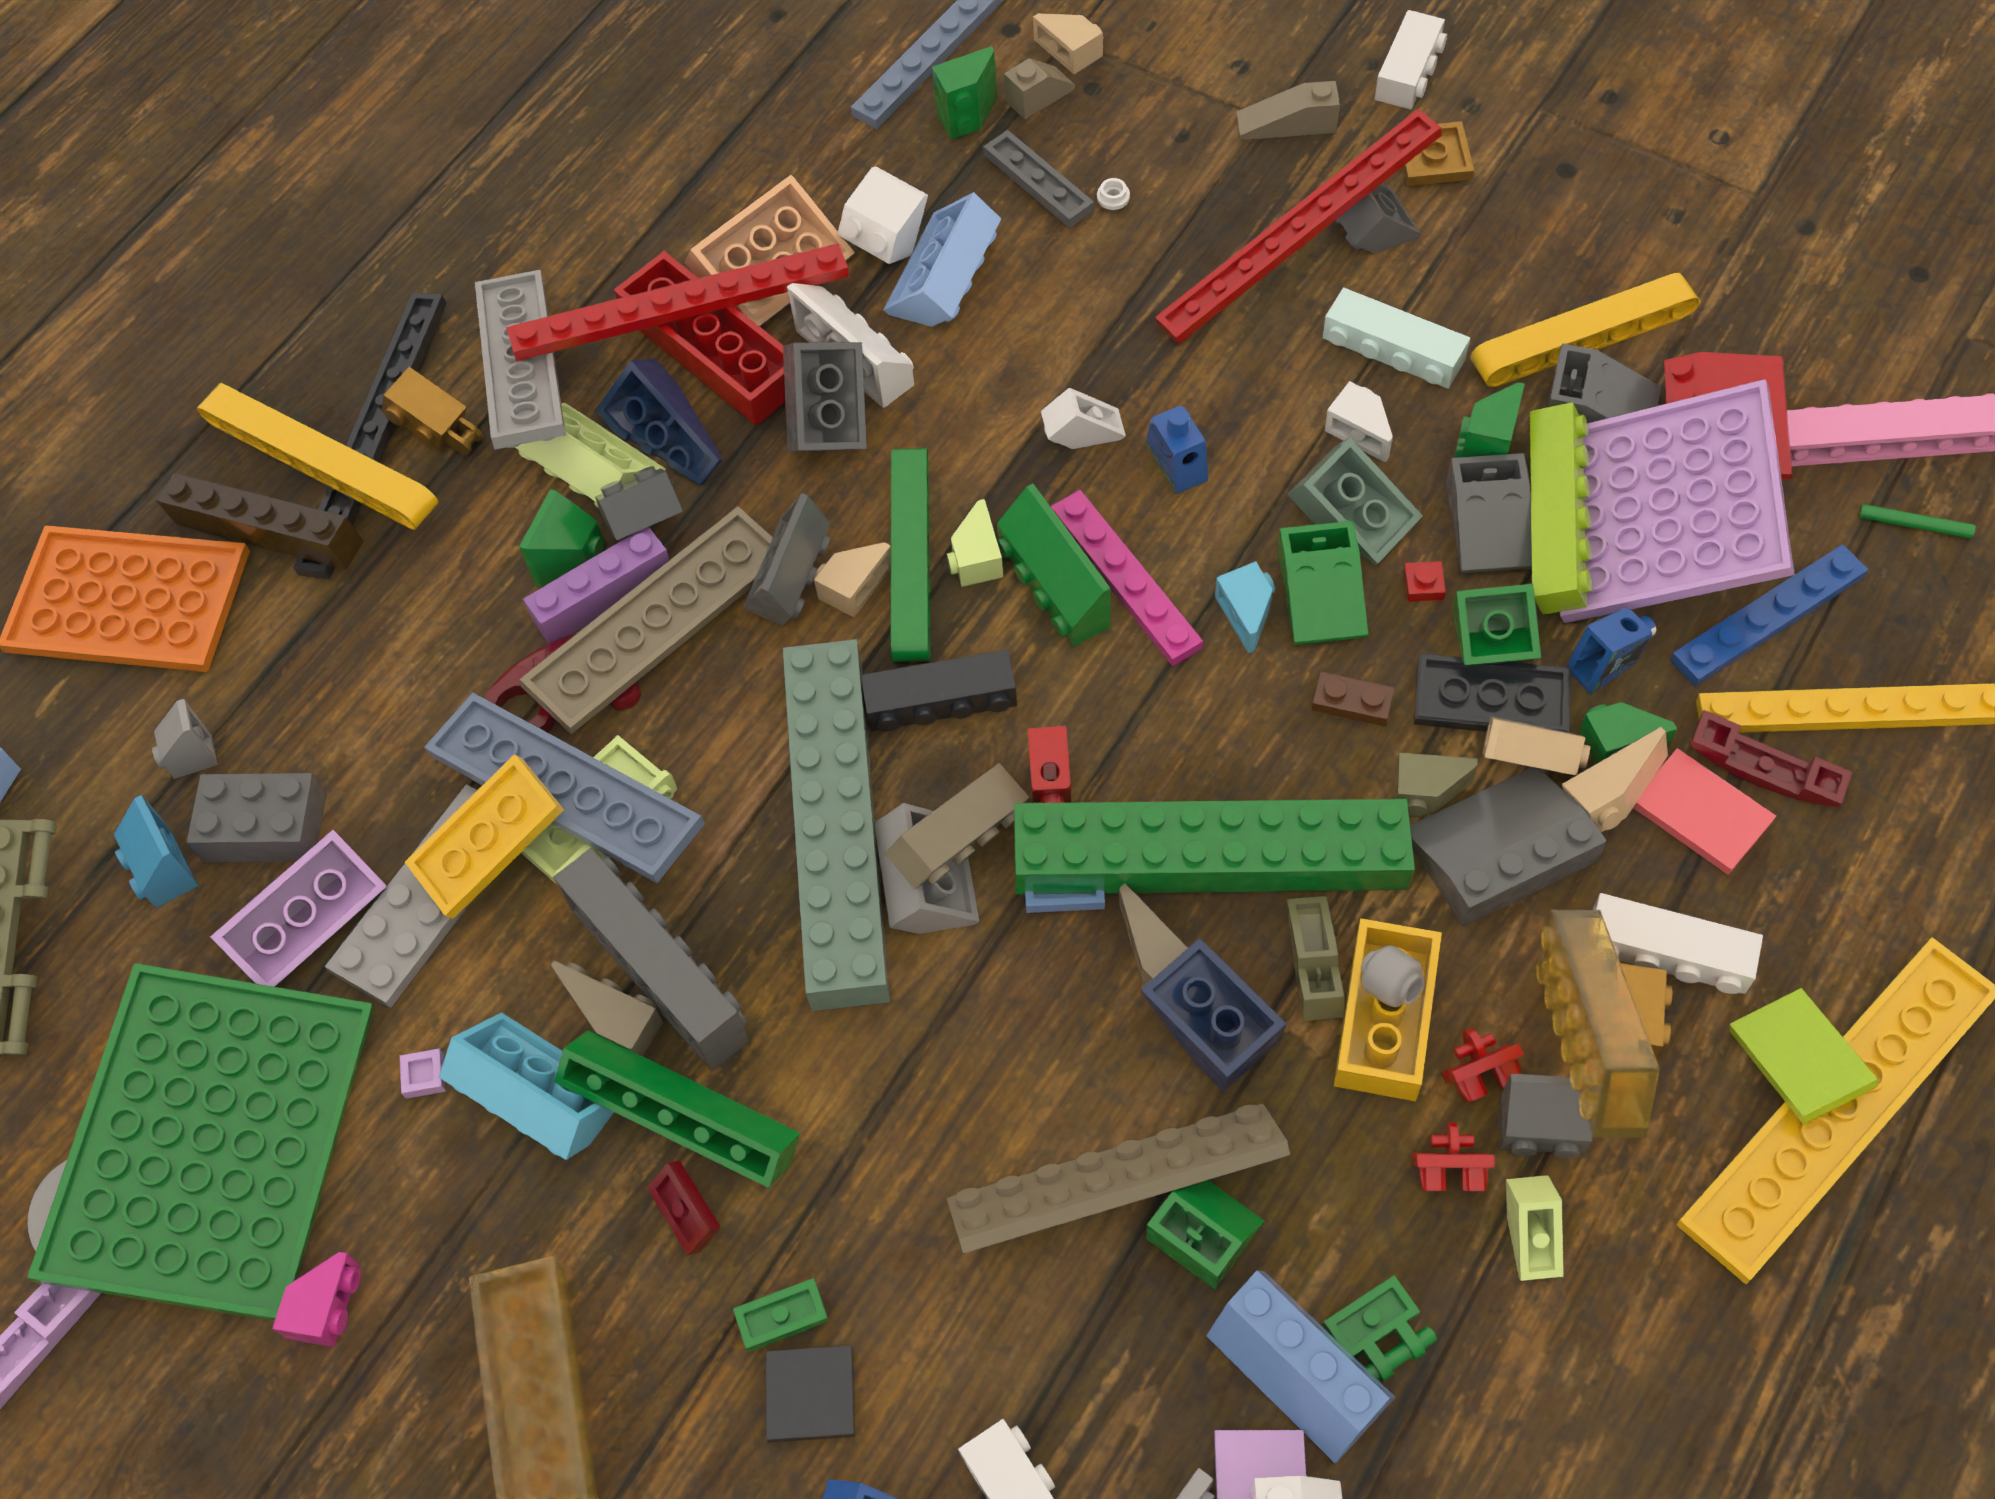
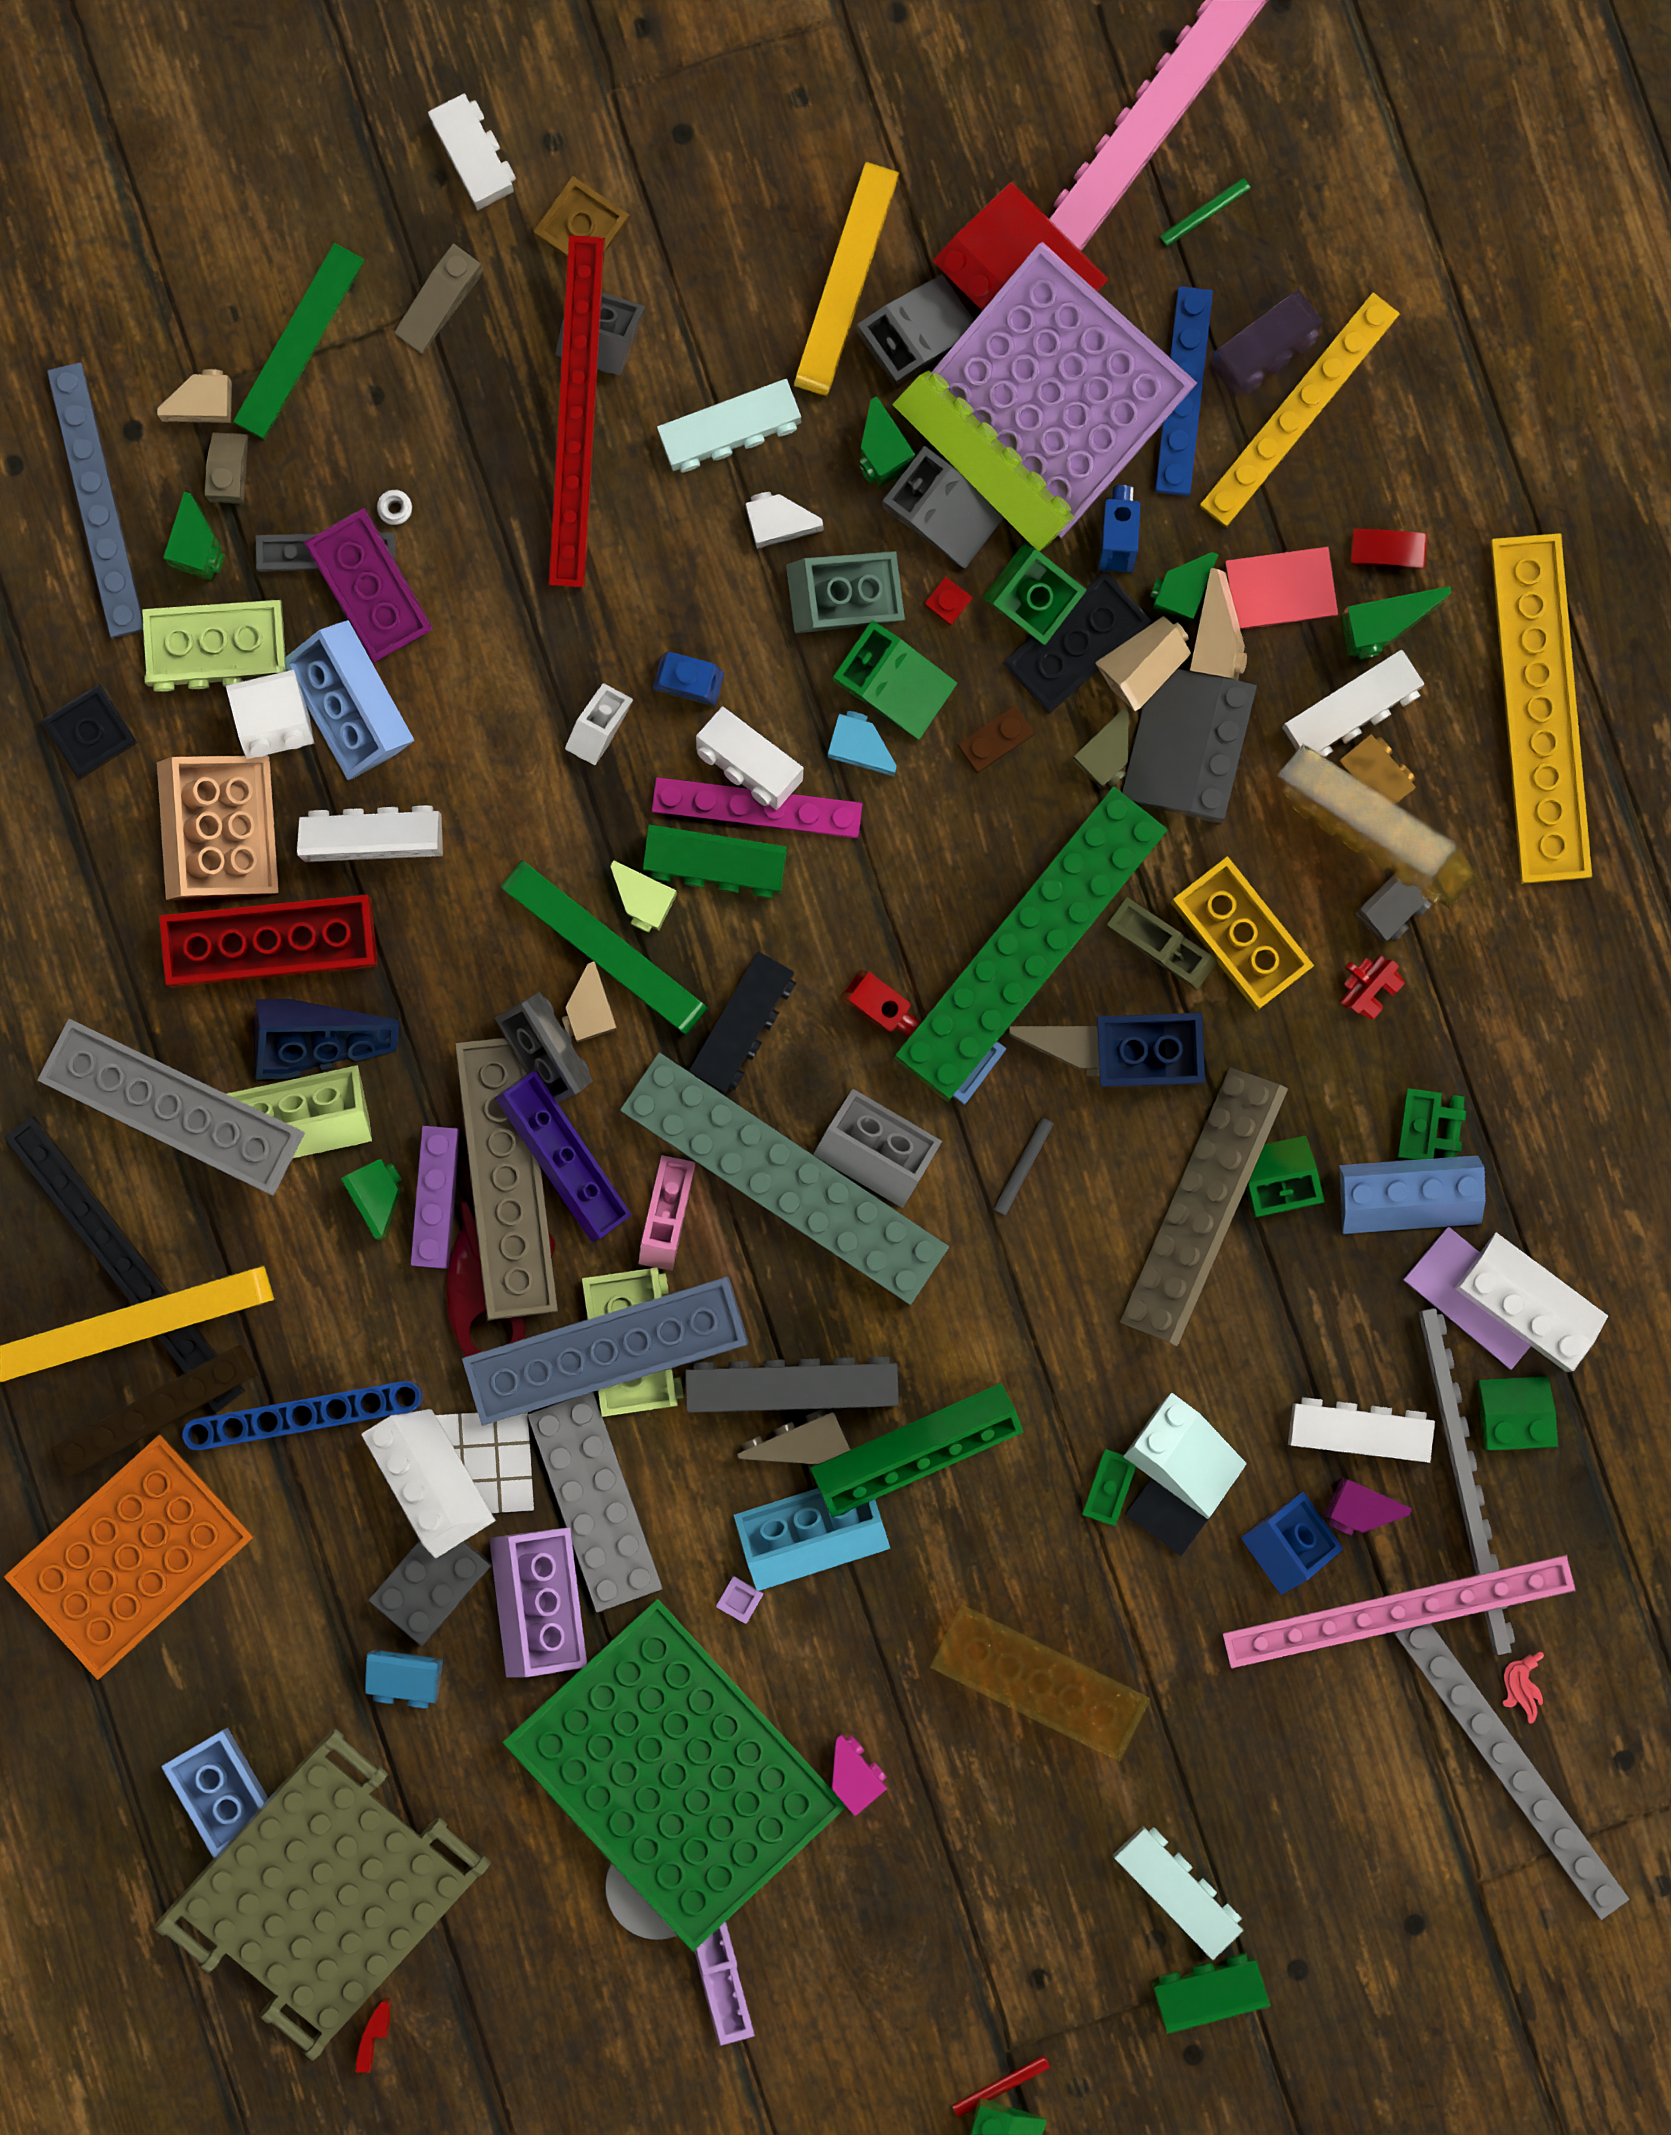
camera: 55 degrees left, 25 degrees up
light grey slope [152,699,218,779] -> none
pearl gold brick [382,367,483,455] -> none
yellow plate [405,754,564,919] -> none
red plate [506,243,849,361] -> none
dark grey slope [595,466,683,540] -> none
dark red plate [647,1160,721,1255] -> none
dark grey slope [783,342,867,452] -> none
dark tan brick [885,763,1030,890] -> none
light grey head [1361,945,1425,1007] -> none
red hips [1441,1028,1524,1102] -> none
yellowish green slope [1506,1175,1564,1281] -> none
dark red slope [1690,710,1852,807] -> none
lime tile [1729,988,1878,1124] -> none
none -> black tile [41,683,138,780]
none -> yellowish green bracket [142,600,286,692]
none -> blue beam [182,1381,423,1450]
none -> green tile [233,243,365,440]
none -> magenta tile [304,507,434,663]
none -> white slope [361,1409,496,1558]
none -> white piece [435,1412,534,1513]
none -> dark purple piece [494,1071,632,1242]
none -> bright pink slope [639,1155,696,1271]
none -> white brick [696,706,804,810]
none -> dark grey bar [993,1118,1054,1216]
none -> light aqua slope [1123,1393,1247,1519]
none -> clear purple brick [1210,289,1324,397]
none -> green slope [1340,586,1451,661]
none -> red slope [1351,529,1428,569]

